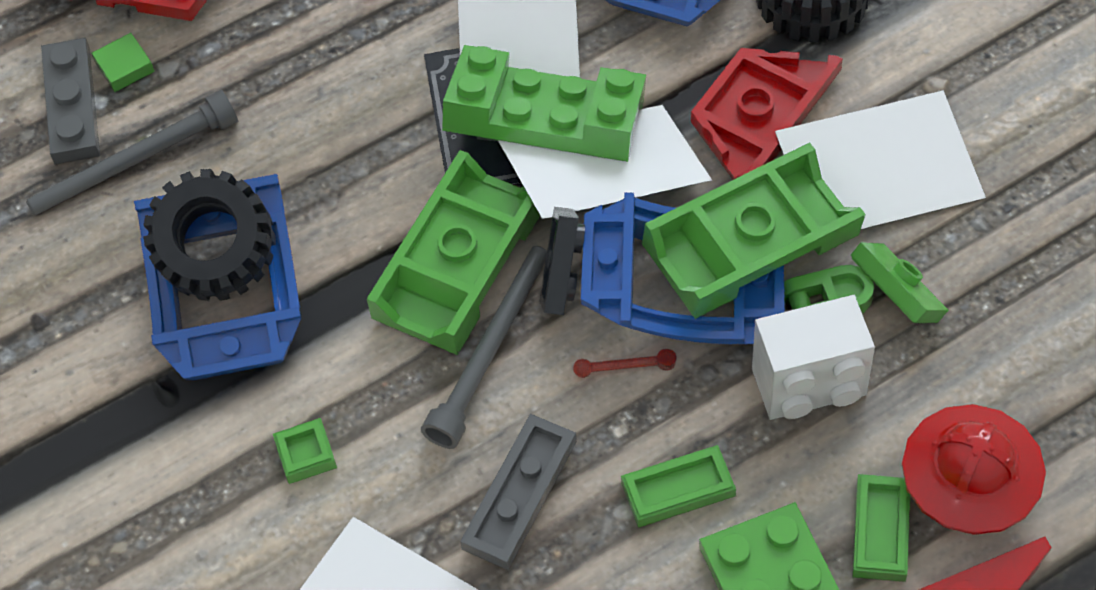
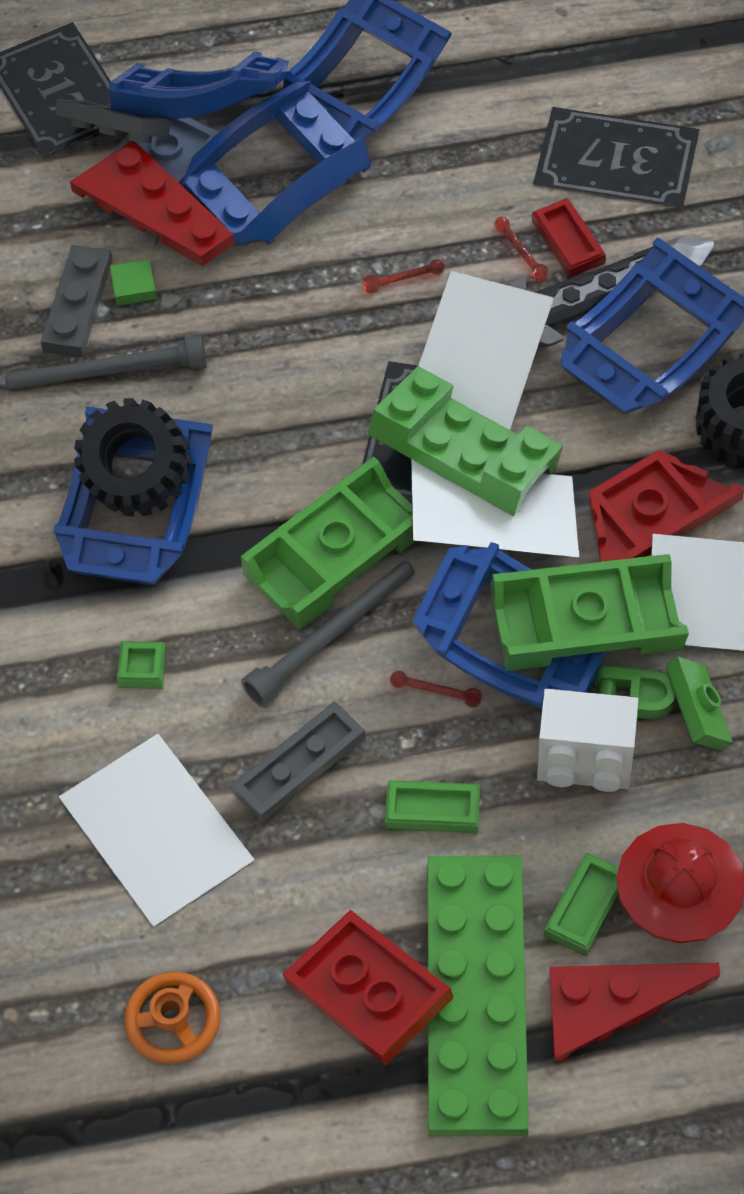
camera: 20 degrees right, 0 degrees up
black plate [539,206,585,315] -> none

